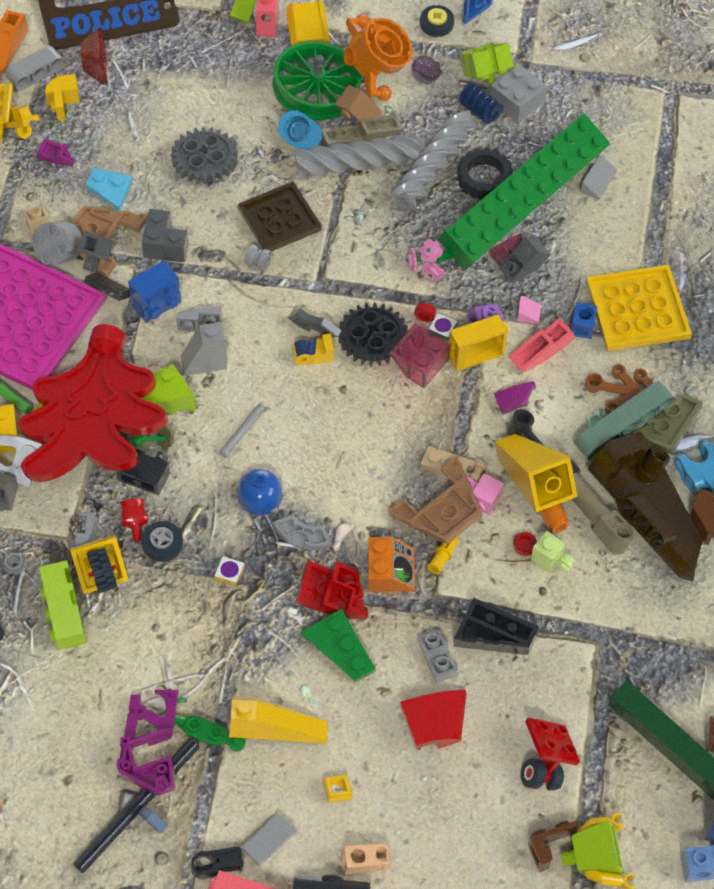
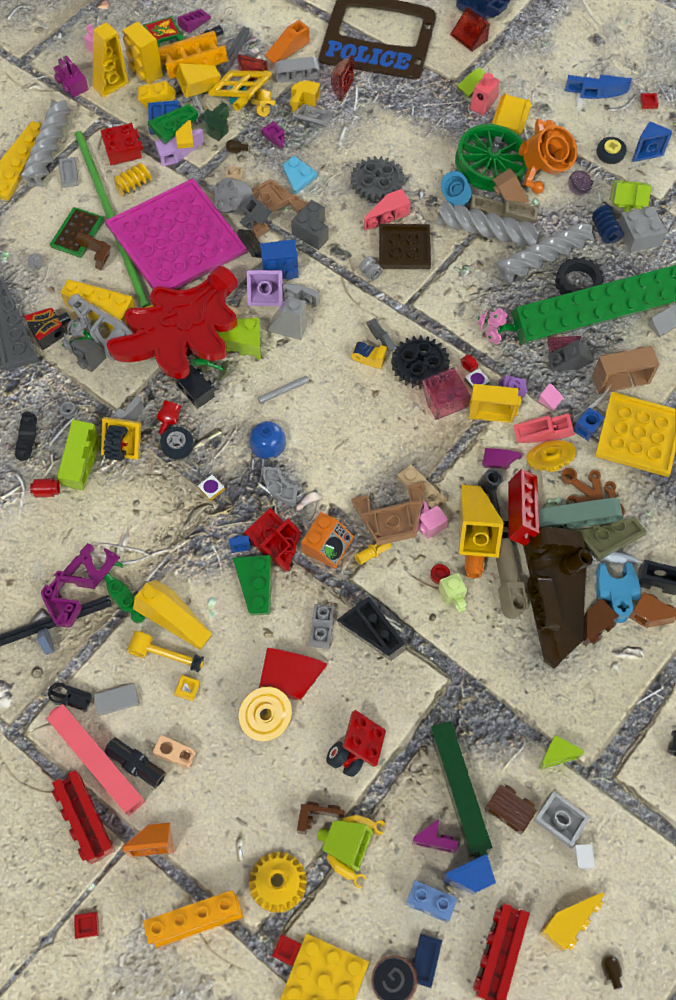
camera: 30 degrees right, 5 degrees up
none -> red brick [30,478,60,498]
none -> yellow piece [126,631,204,673]
none -> dark brown cylinder [226,140,248,154]
none -> blue plate [229,535,251,553]
none -> yellow gear [238,686,292,741]
none -> lavender slope [247,270,283,306]
none -> light grey slope [293,104,333,127]
none -> coral slope [364,189,411,231]
none -> magenta slope [412,819,458,854]
none -> red brick [508,469,539,546]
none -> yellow gear [526,440,576,472]
none -> medium nougat piece [592,346,659,394]

